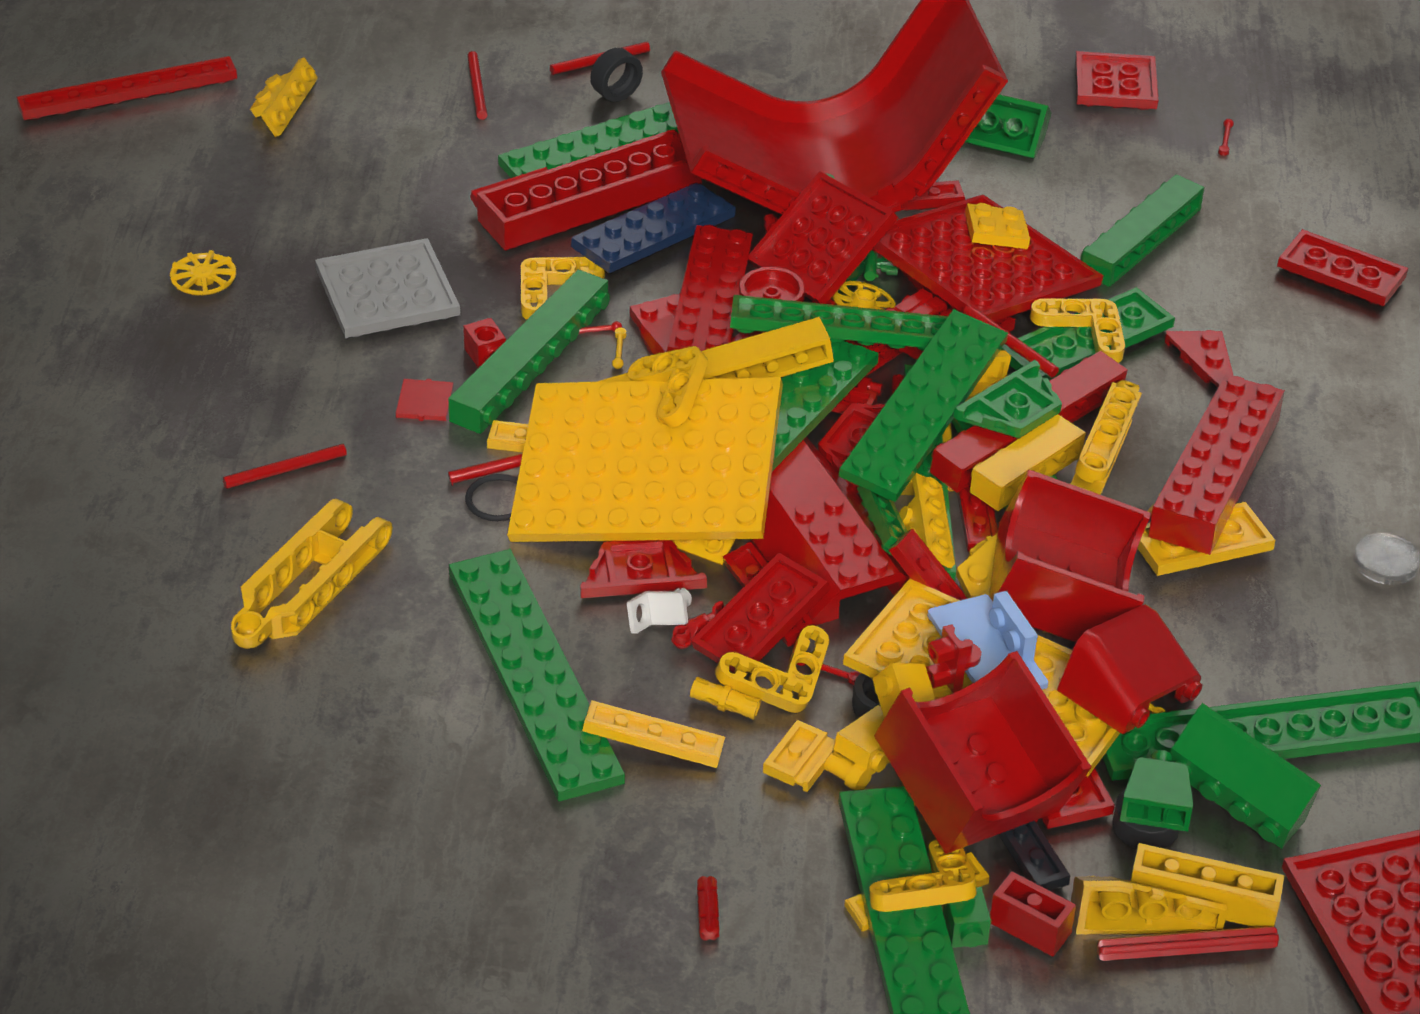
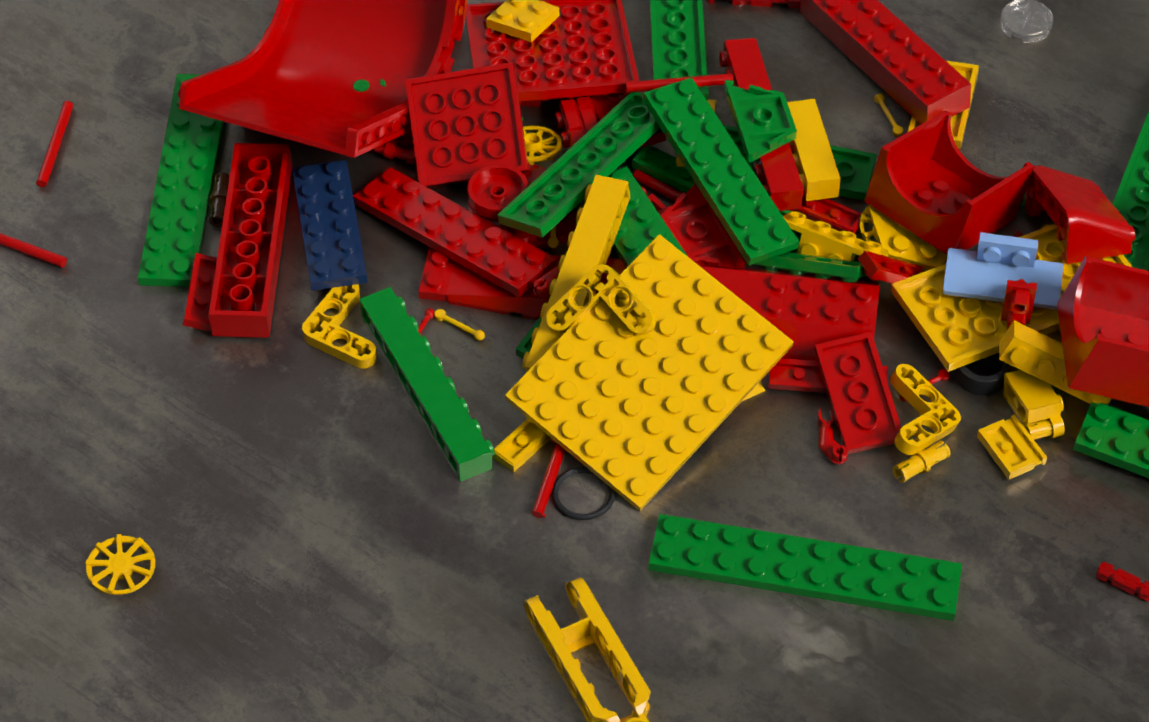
camera: 55 degrees left, 10 degrees up
red bar [223,444,347,489] -> none
light grey plate [315,238,460,338] -> none
red piece [396,379,454,421] -> none
red brick [463,318,506,368] -> none
red wing [580,540,707,598] -> none
yellow tile [582,700,725,768] -> none
black tyre [590,47,643,102] -> none
white bracket [627,588,692,634] -> none
yellow beam [1030,299,1125,363] -> none
yellow piece [1071,380,1142,495] -> none

